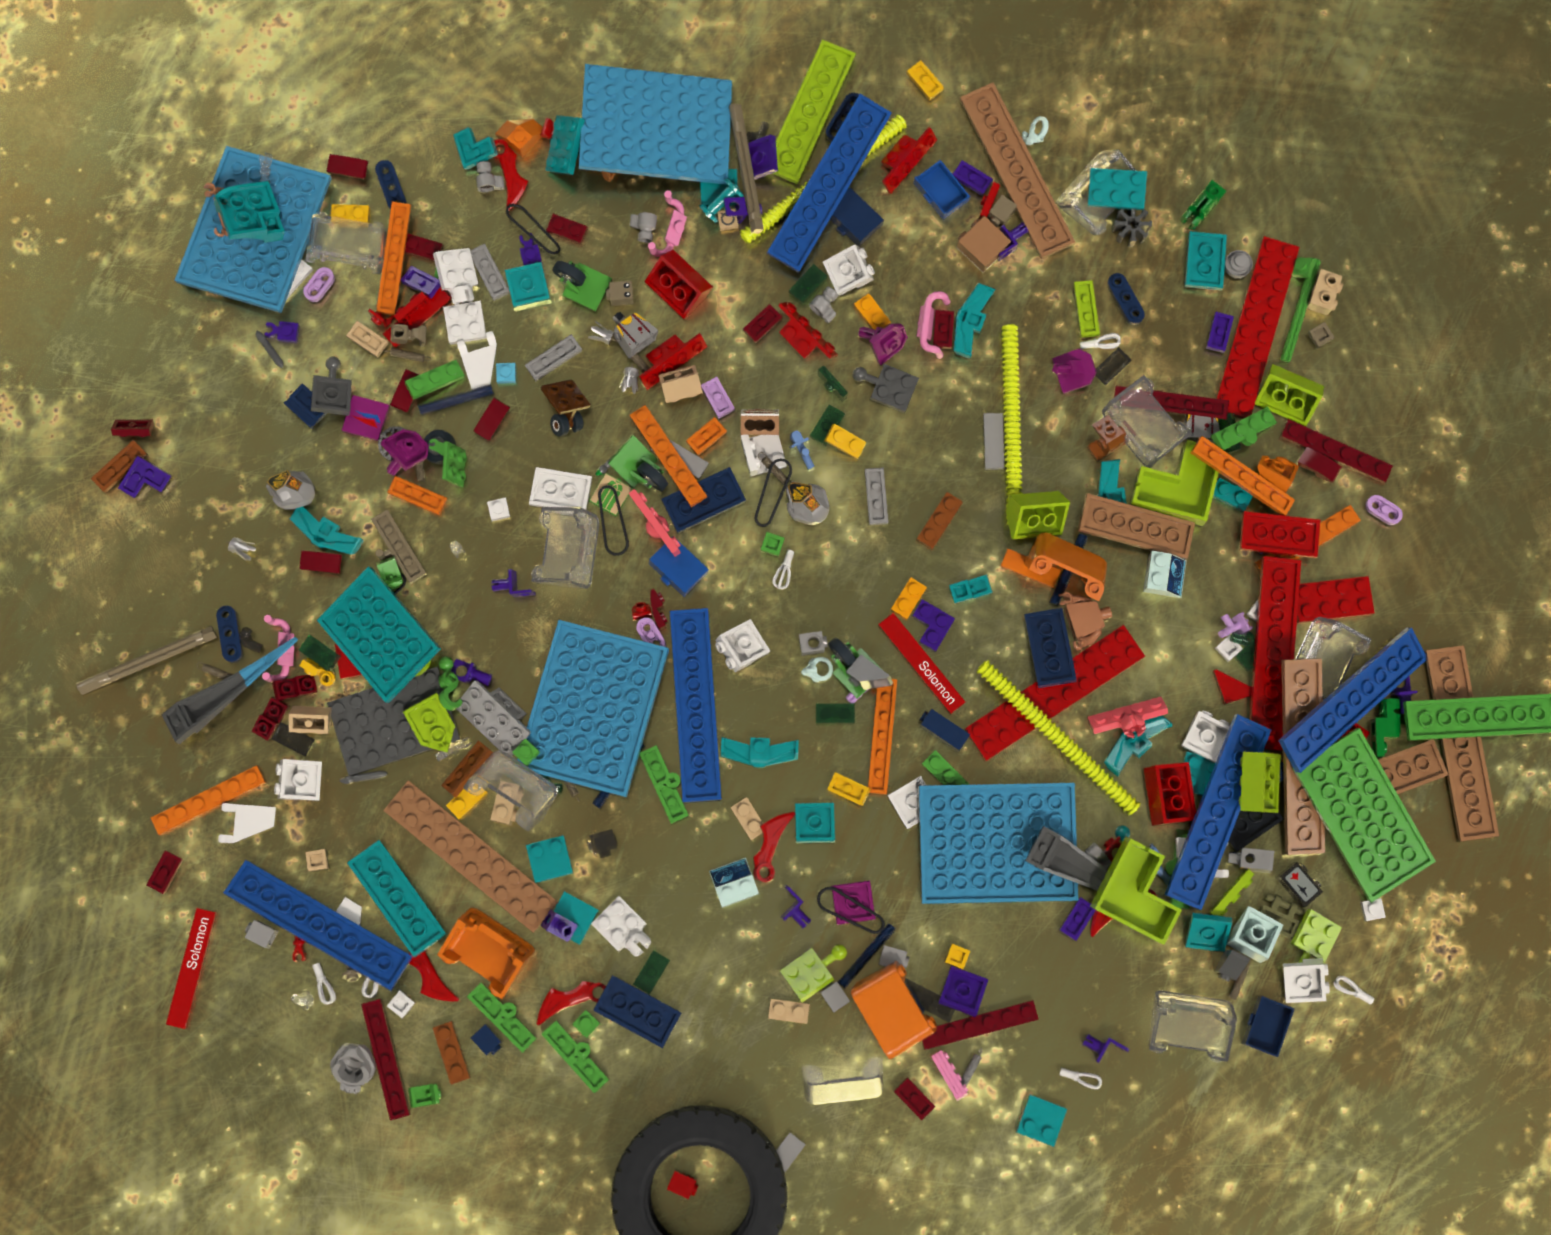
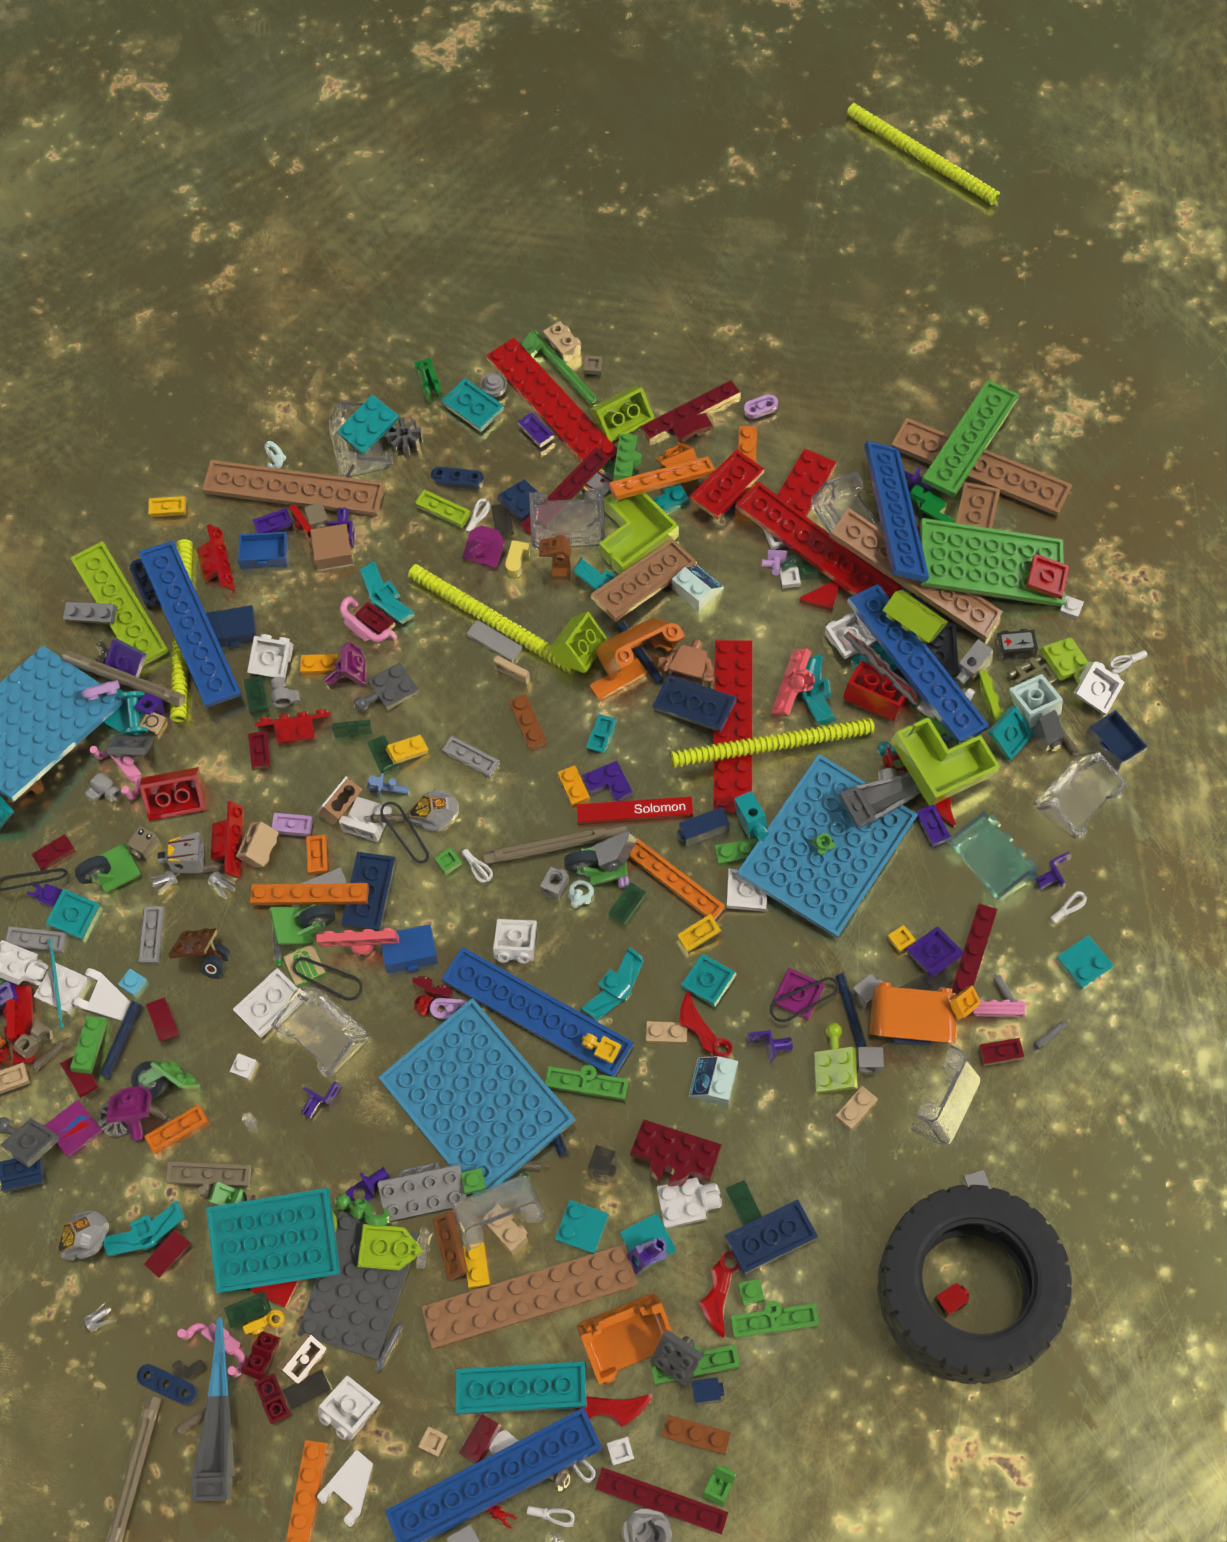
camera: 50 degrees left, 15 degrees down
none -> teal piece [48,939,64,1029]
none -> plate [62,602,118,624]
none -> lavender plate [81,680,120,701]
none -> dark grey plate [107,735,153,757]
none -> dark red plate [459,1414,502,1463]
none -> dark tan piece [483,823,628,864]
none -> tan tile [493,656,530,685]
none -> dark blue plate [497,479,546,522]
none -> light yellow leg [506,540,531,578]
none -> yellow plate [581,1033,622,1064]
none -> dark red plate [630,1119,722,1187]
none -> dark grey plate [650,1329,704,1386]
none -> teal torso [734,791,768,840]
none -> bright green plate [812,833,835,855]
none -> dark grey sword [844,631,918,705]
none -> clear light blue windscreen [947,811,1039,902]
none -> light orange plate [949,985,981,1020]
none -> plate [1026,554,1069,599]
none -> light grey piece [1030,1019,1070,1053]

